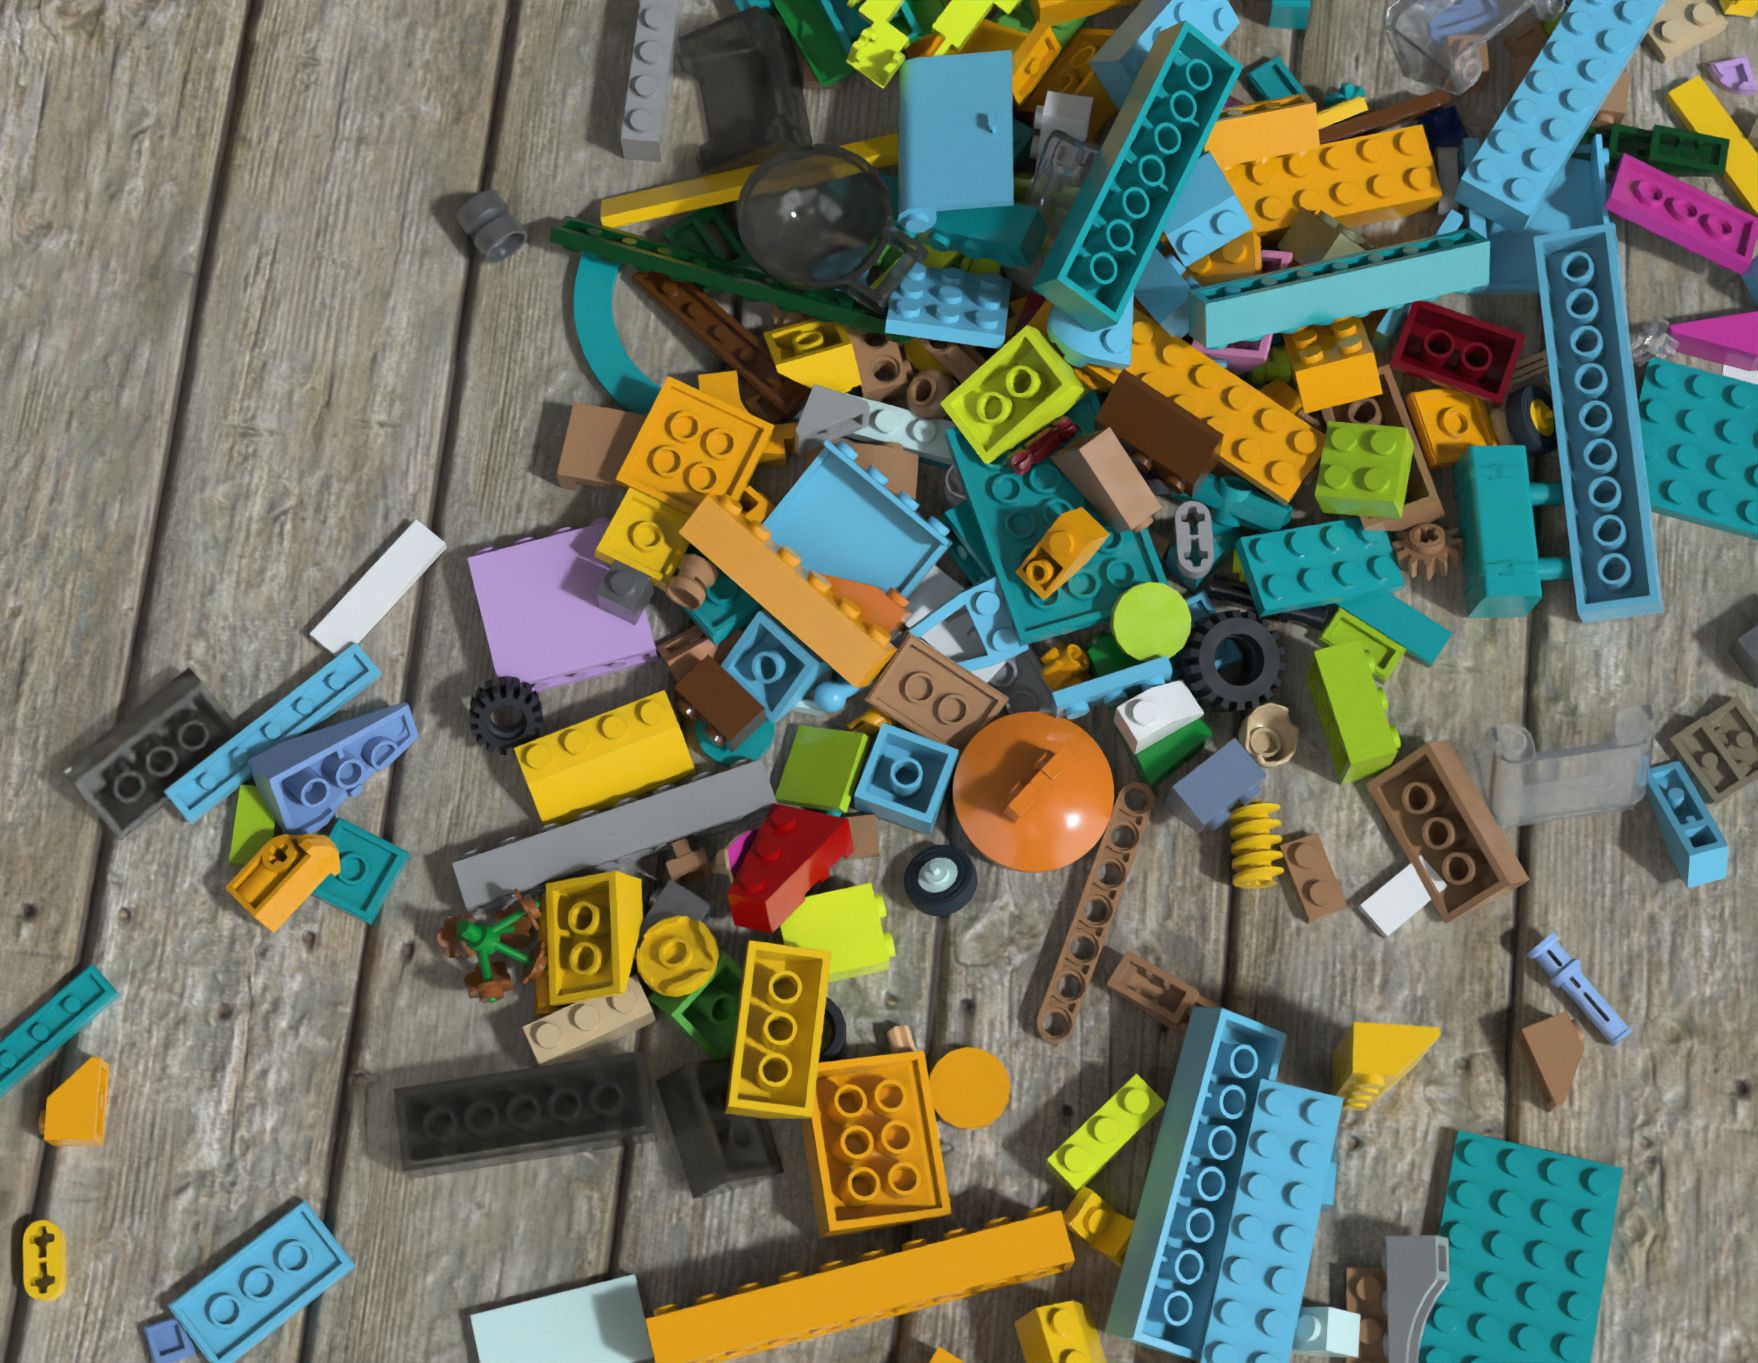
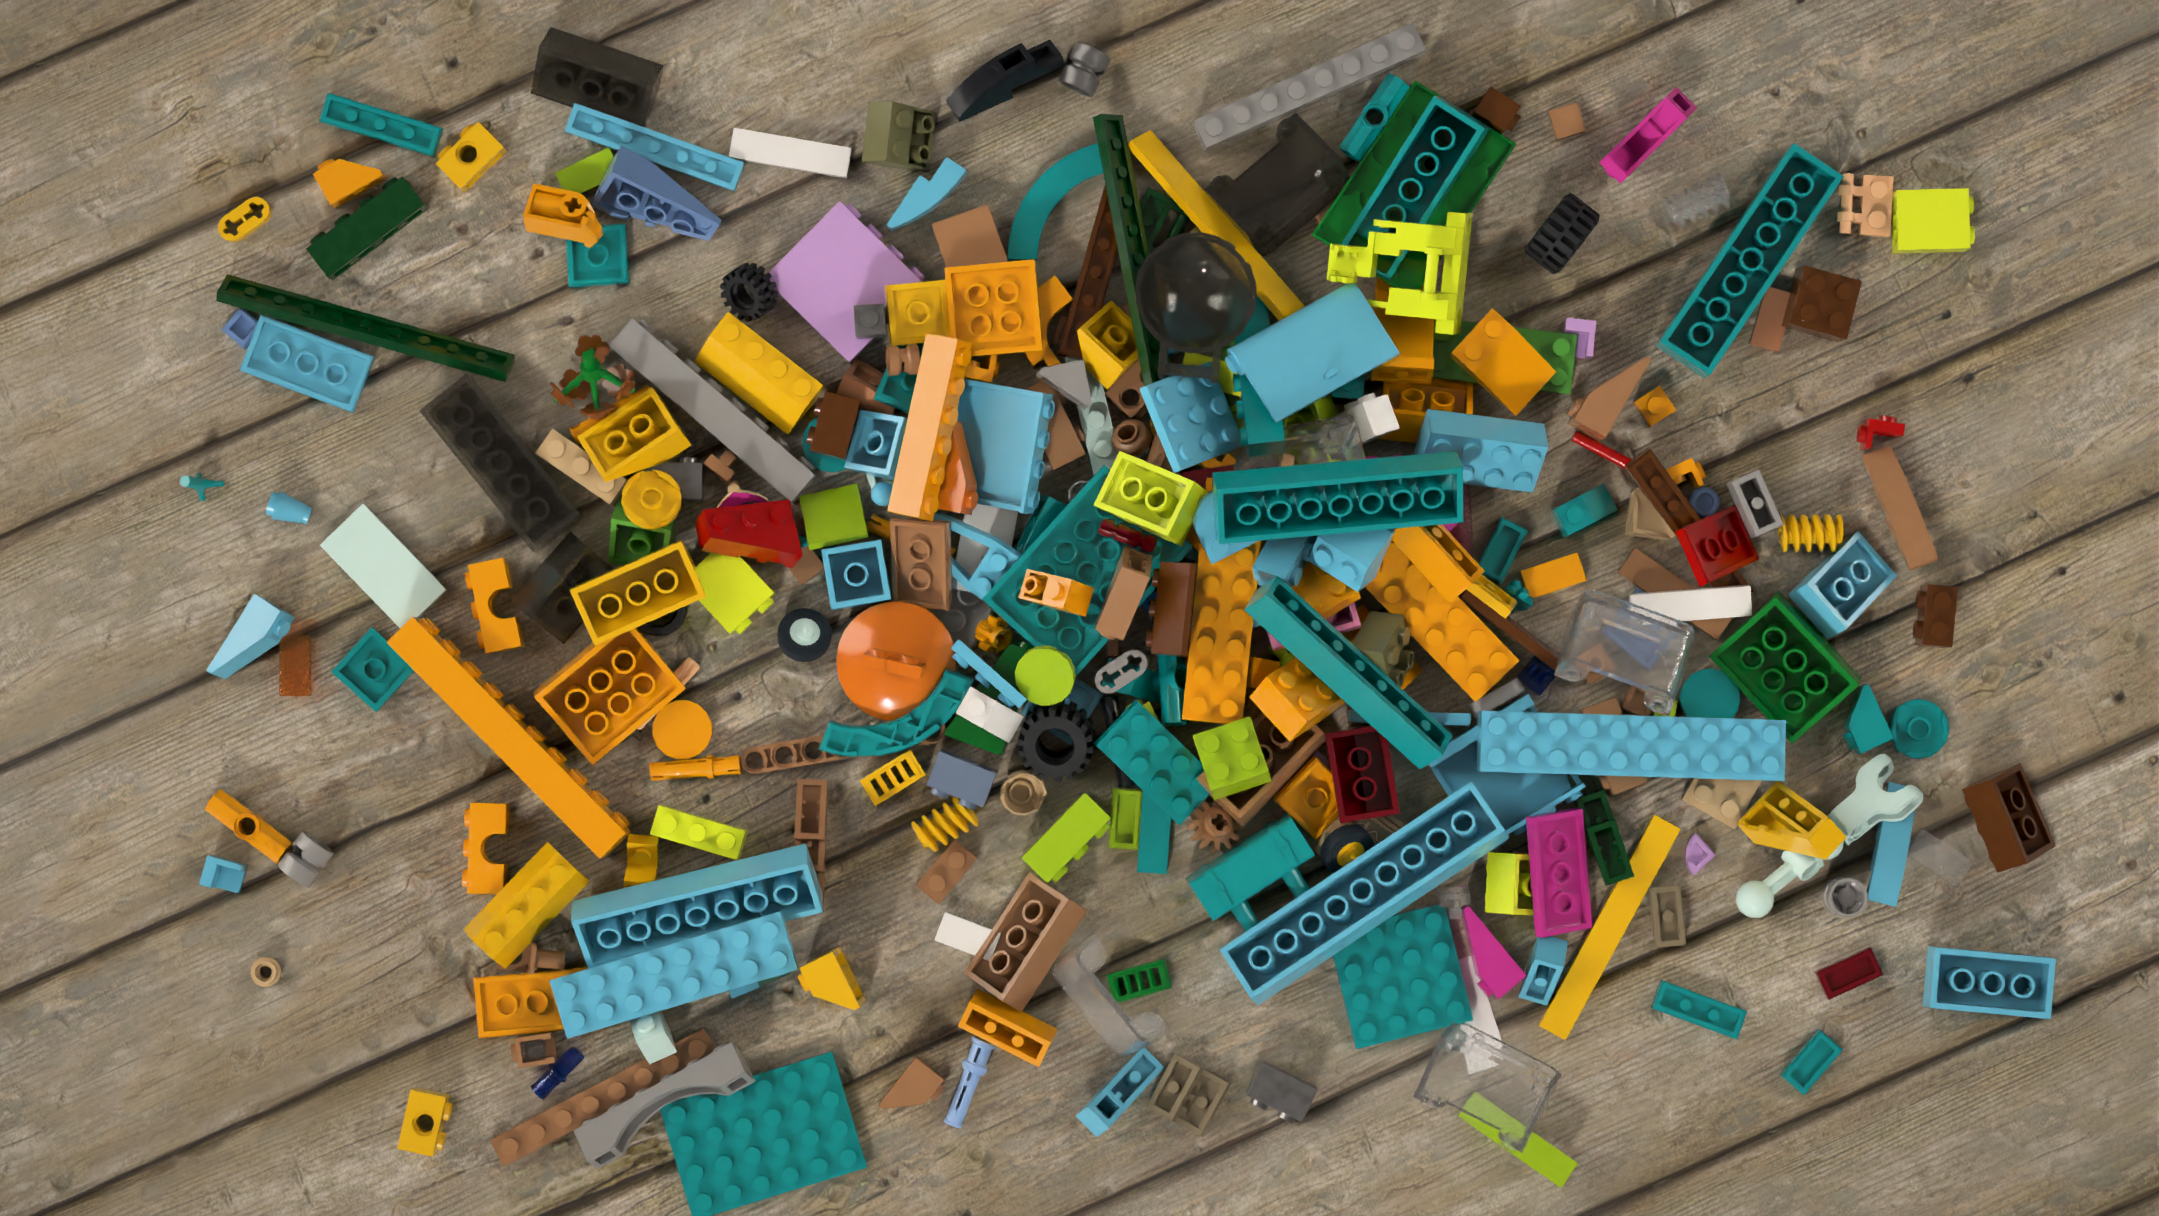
camera: 55 degrees right, 15 degrees up
none -> dark green plate [216,274,515,382]
none -> dark green brick [306,177,428,281]
none -> yellow brick [435,122,508,193]
none -> light orange arch [465,558,525,654]
none -> light orange pin [649,755,742,781]
none -> teal tile [819,668,974,757]
none -> yellow slope [860,749,926,806]
none -> olive slope [862,101,937,172]
none -> medium azure slope [887,157,967,232]
none -> black slope [946,40,1065,122]
none -> light orange brick [958,988,1058,1067]
none -> green slope [1106,959,1172,1004]
none -> neon yellow slope [1485,852,1534,915]
none -> light orange tile [1519,552,1587,598]

